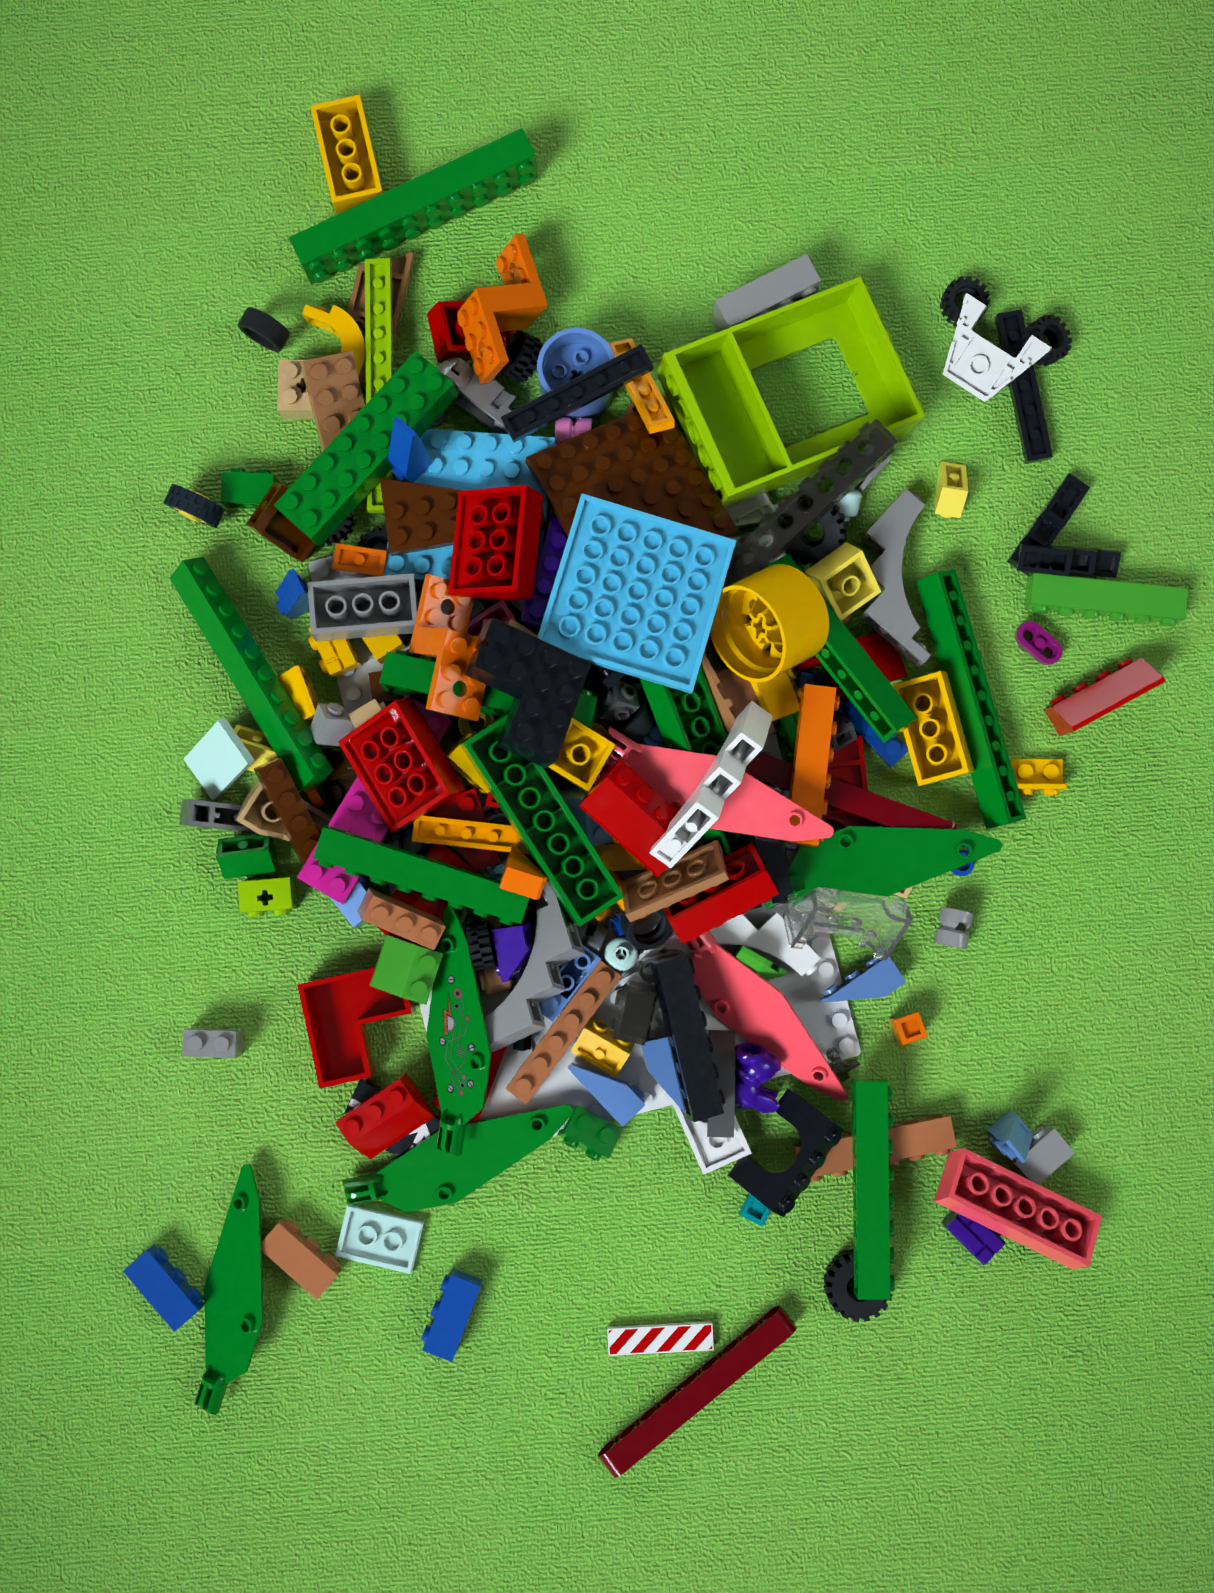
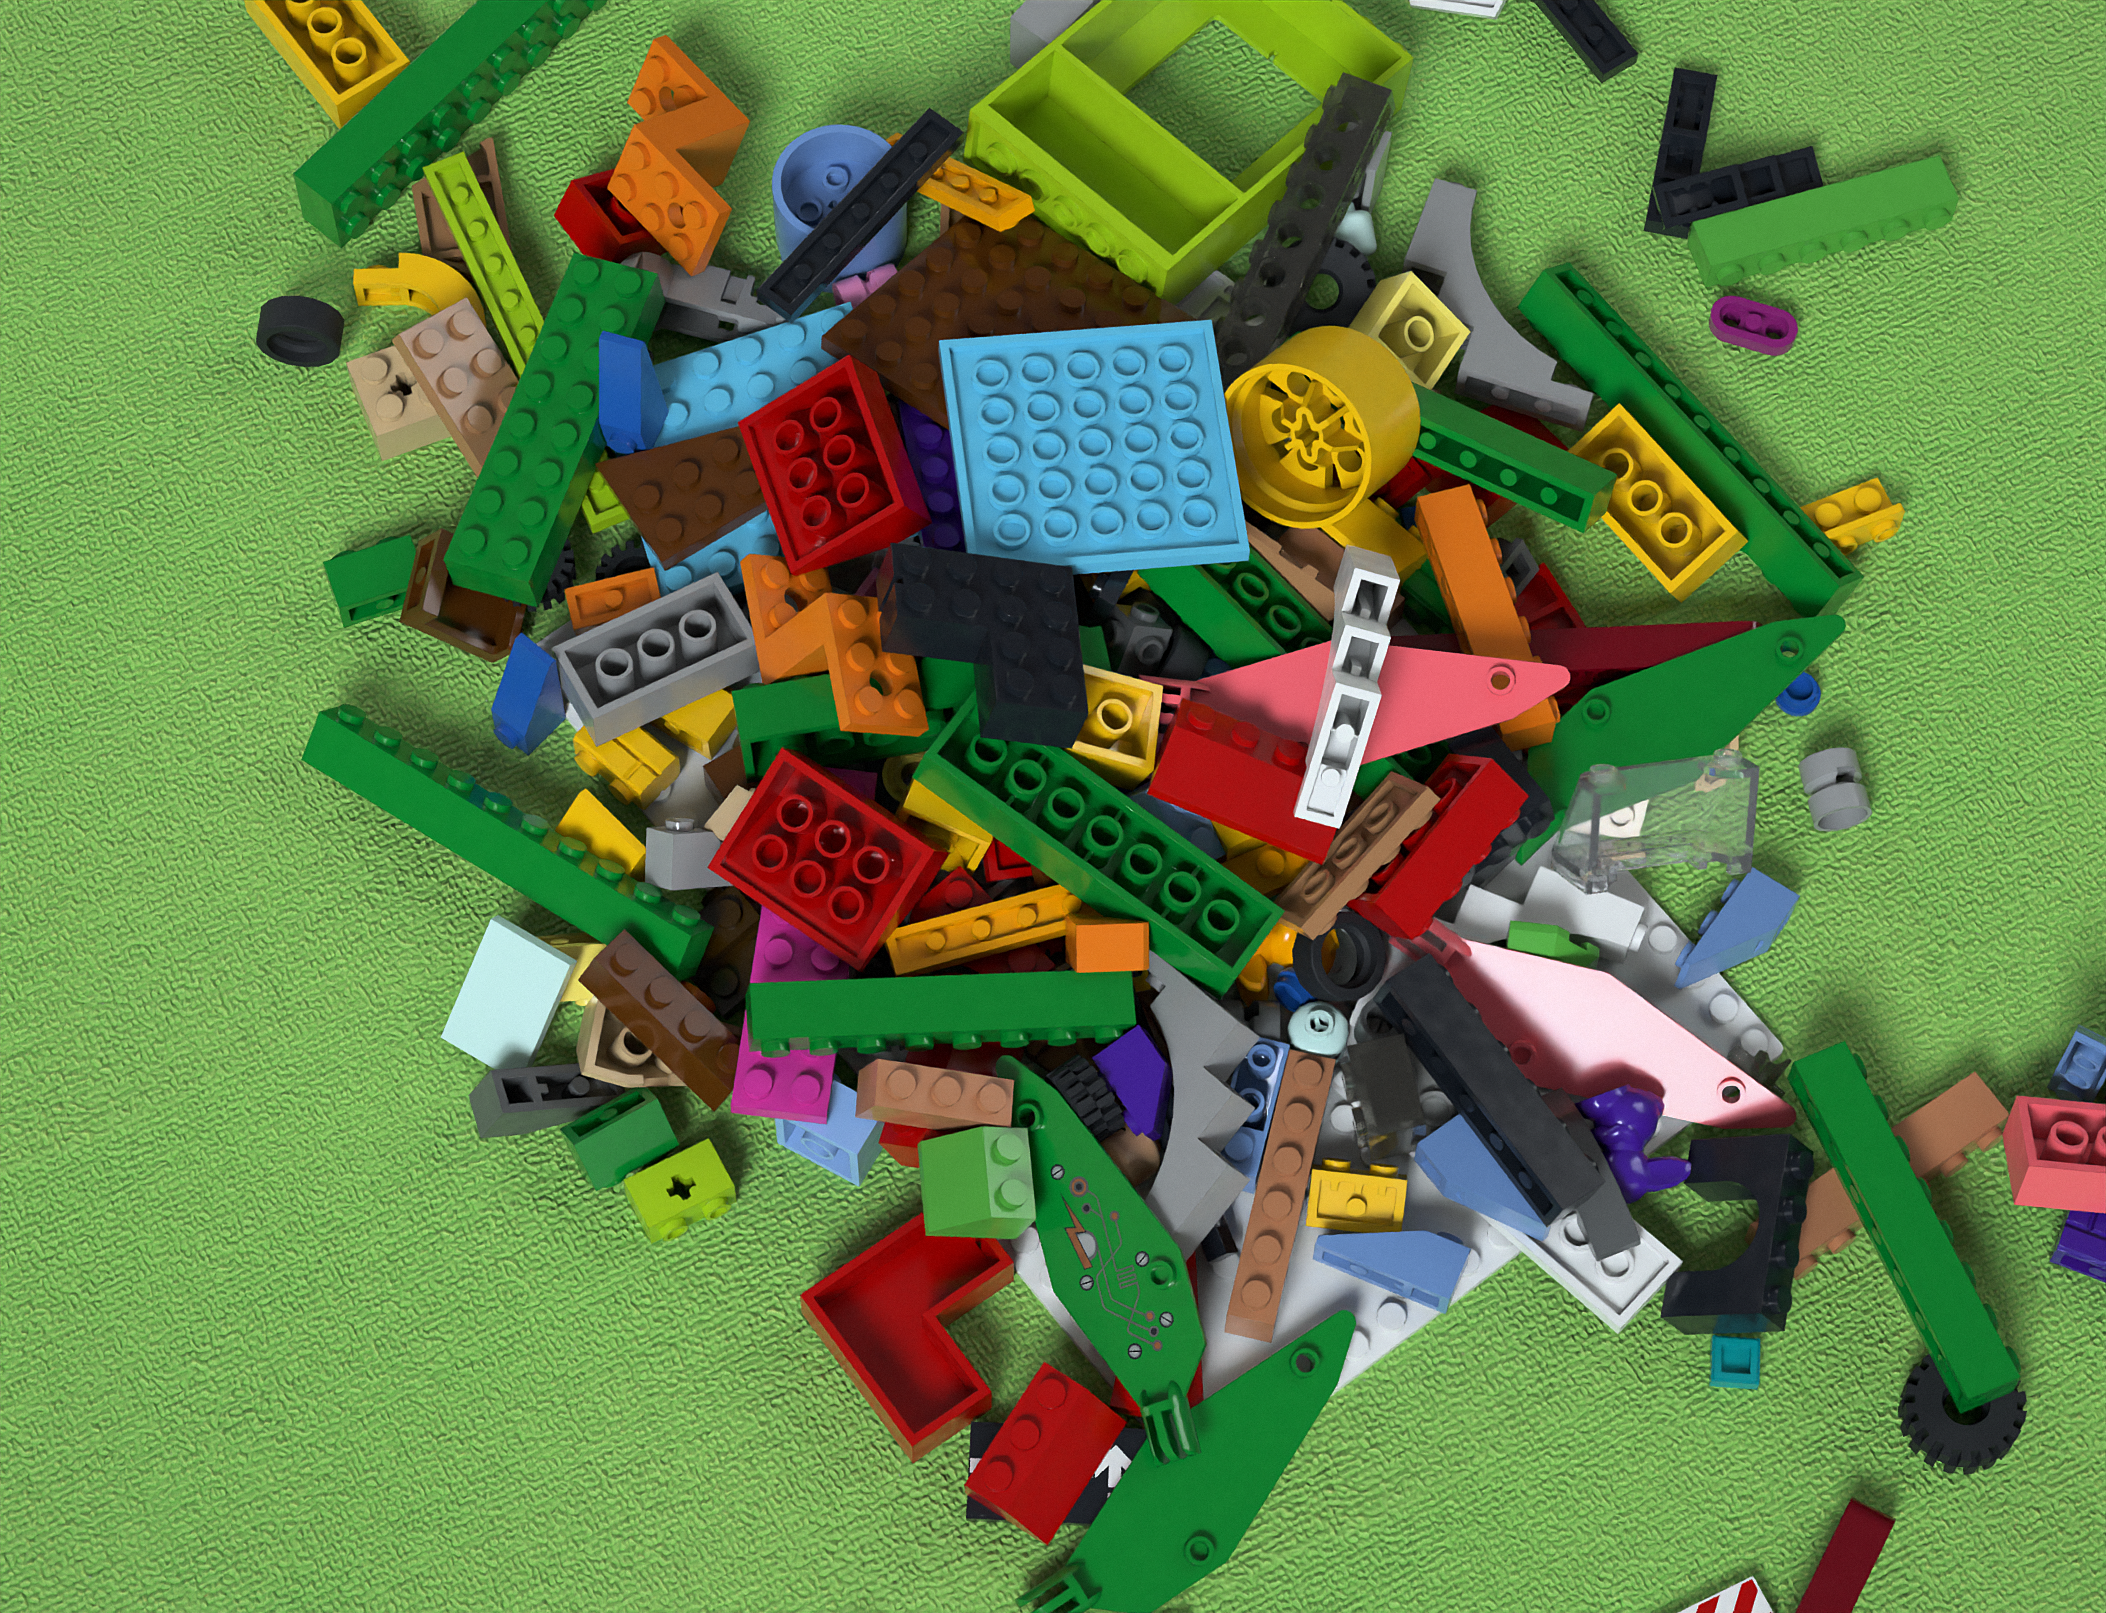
camera: 25 degrees left, 20 degrees down
black wheel [163,484,225,528] -> none
light grey brick [182,1027,243,1058] -> none
black tyre [501,330,543,382] -> none
green bracket [557,1105,623,1161] -> none
blue plate [838,700,908,768] -> none
orange panel [889,1011,928,1045] -> none
light yellow slope [934,461,968,518] -> none
slope [1045,657,1166,737] -> none

